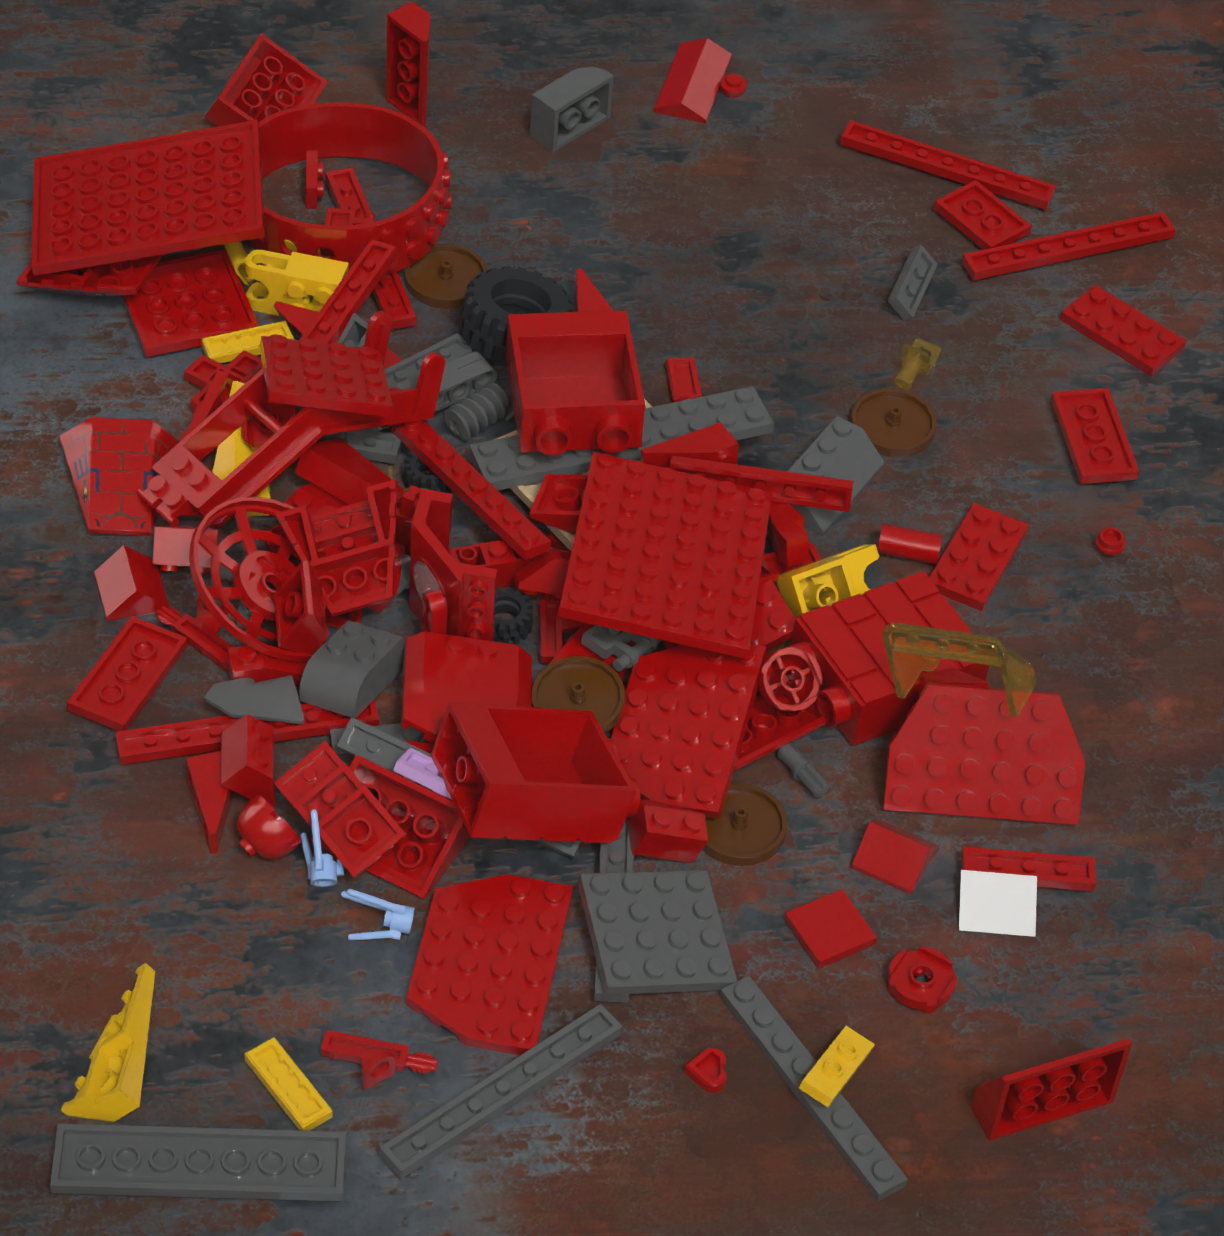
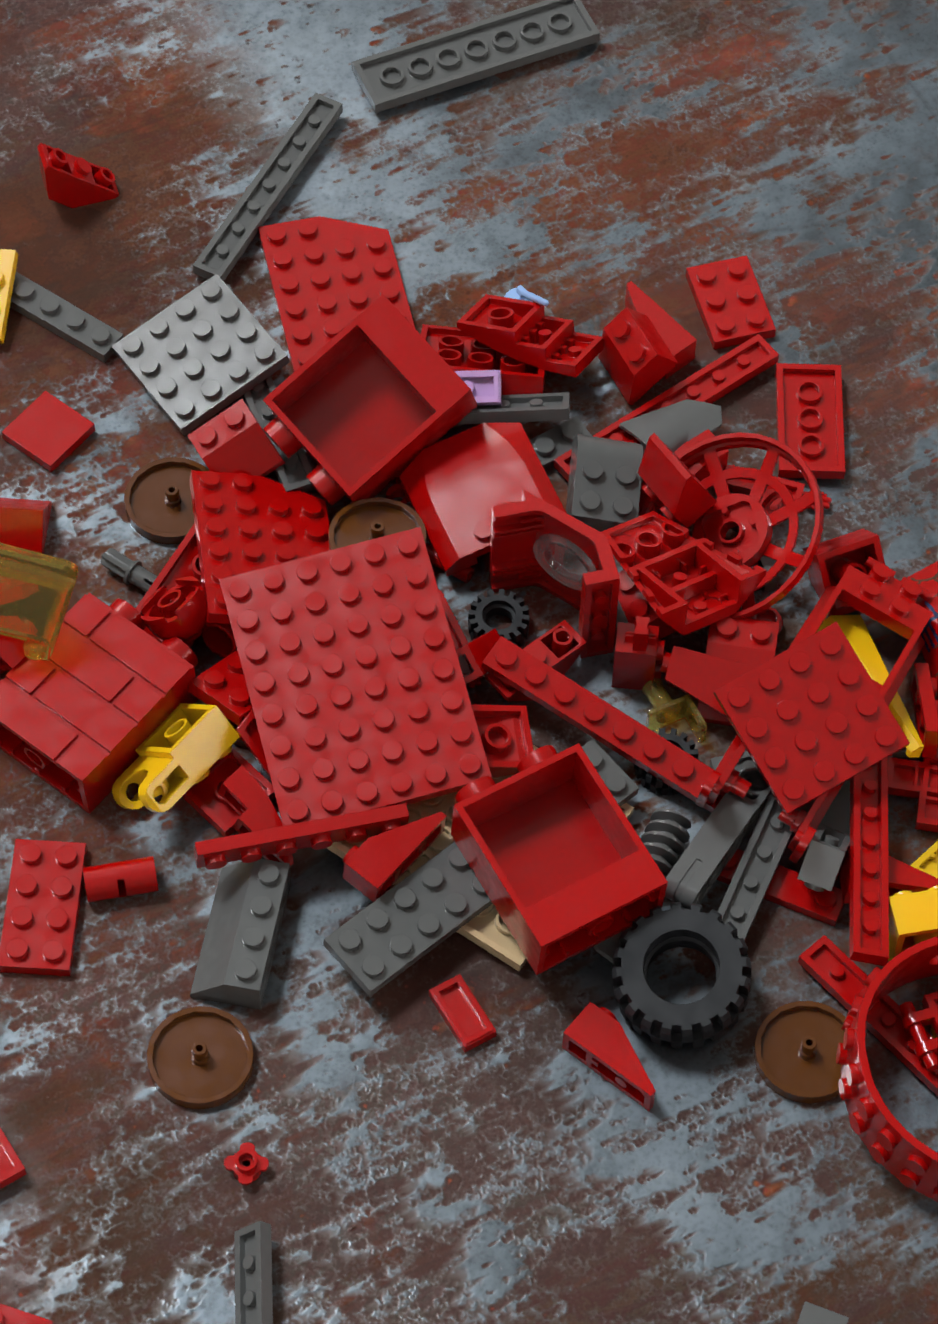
camera: 160 degrees right, 10 degrees up
yellow wedge [61,963,156,1122] -> none
red slope [94,545,169,621] -> none
red cylinder [237,794,301,860] -> none
yellow plate [244,1037,333,1131] -> none
red piece [321,1030,438,1090] -> none
light blue plant [341,889,415,941] -> none
red tile [684,1048,727,1093] -> none
clear yellow bracket [894,338,941,390] -> none
none -> red slope [37,143,119,208]
none -> red plate [224,1142,269,1185]
none -> red plate [686,255,776,350]

